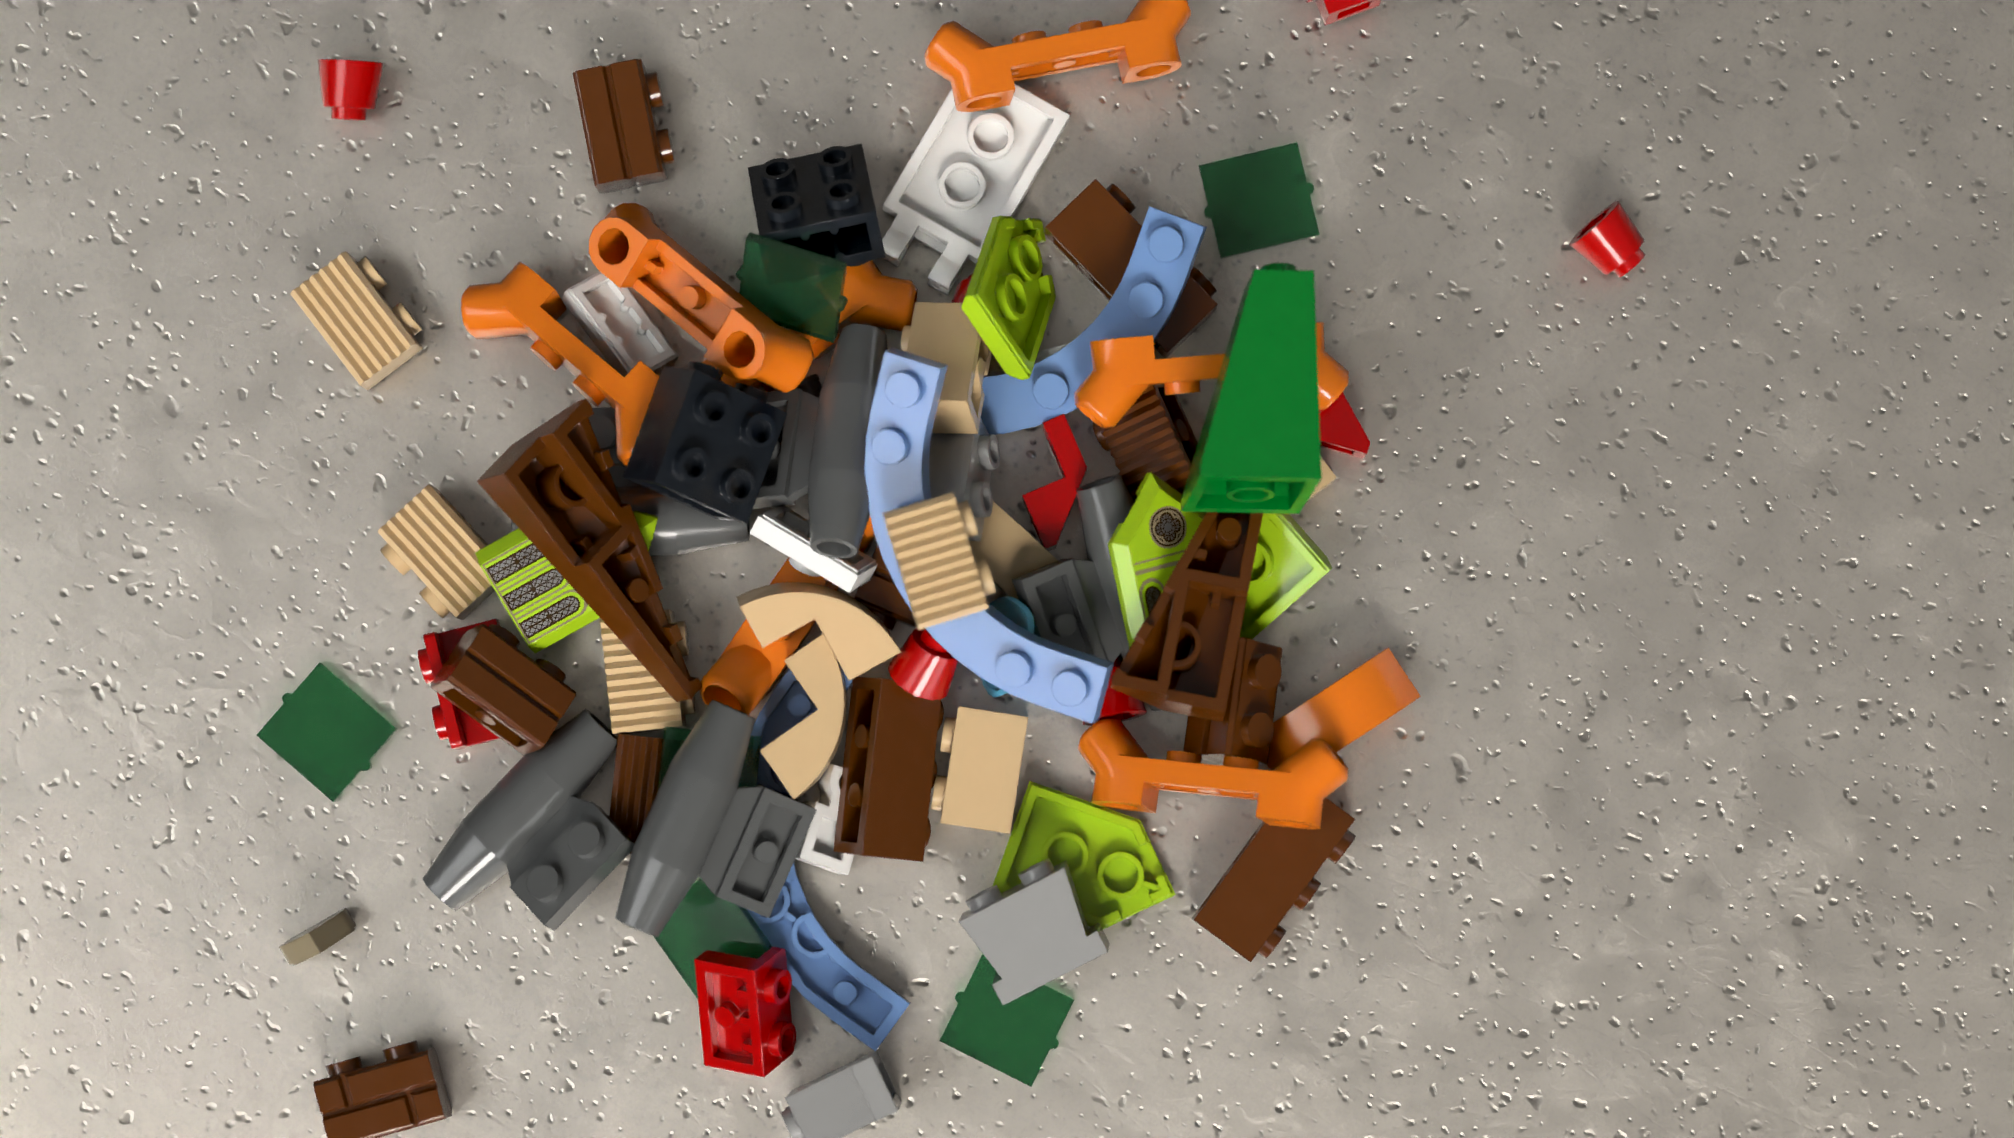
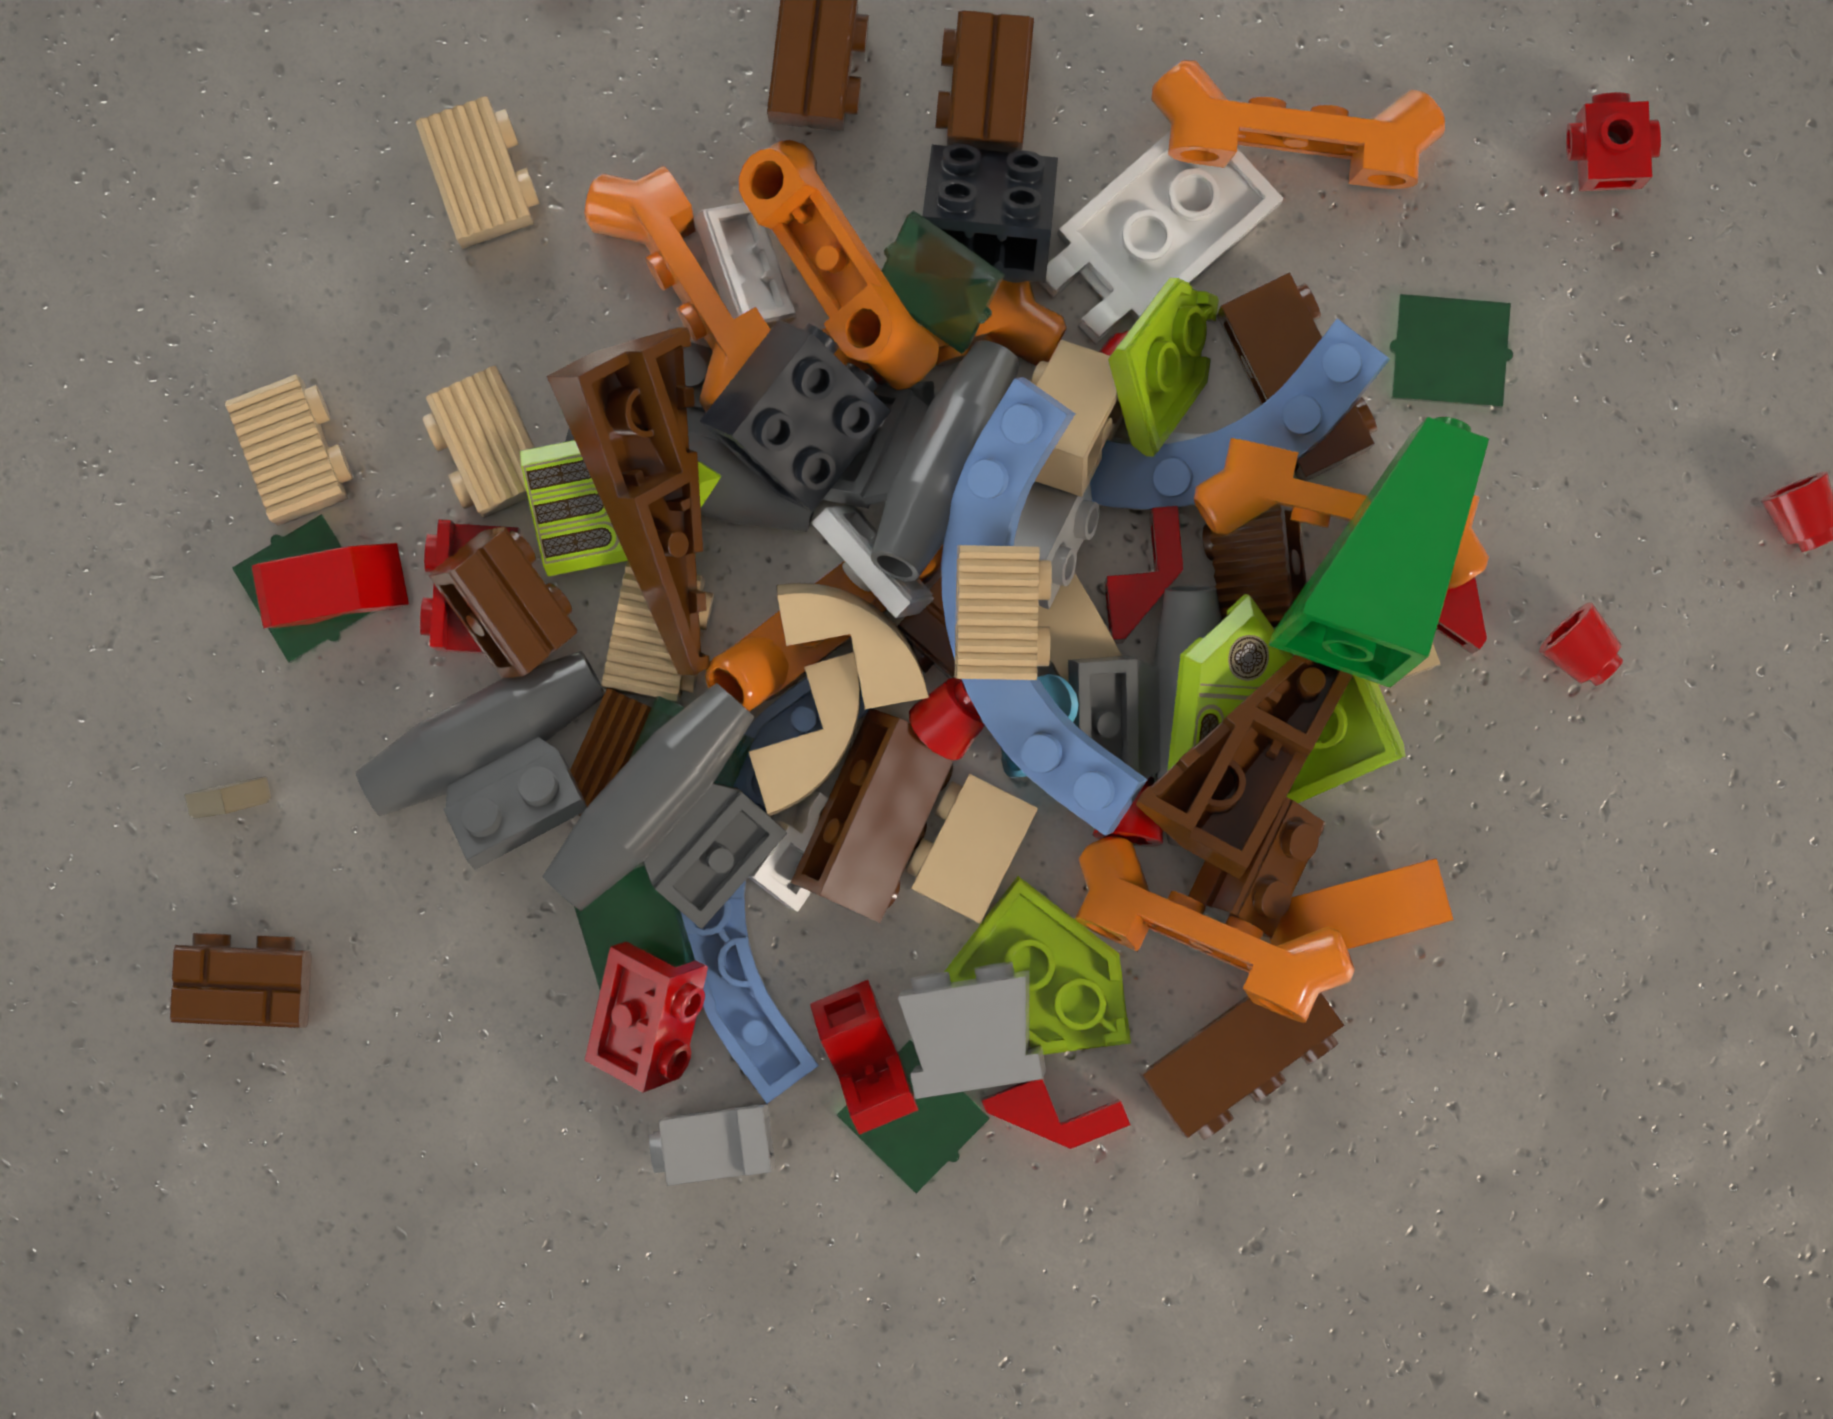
camera: 15 degrees right, 0 degrees up
none -> tan brick [225,374,353,526]
none -> red slope [251,543,409,629]
none -> red slope [810,979,919,1135]
none -> reddish brown brick [935,10,1034,153]
none -> red slope [981,1079,1131,1149]
none -> red hat [1539,602,1623,686]

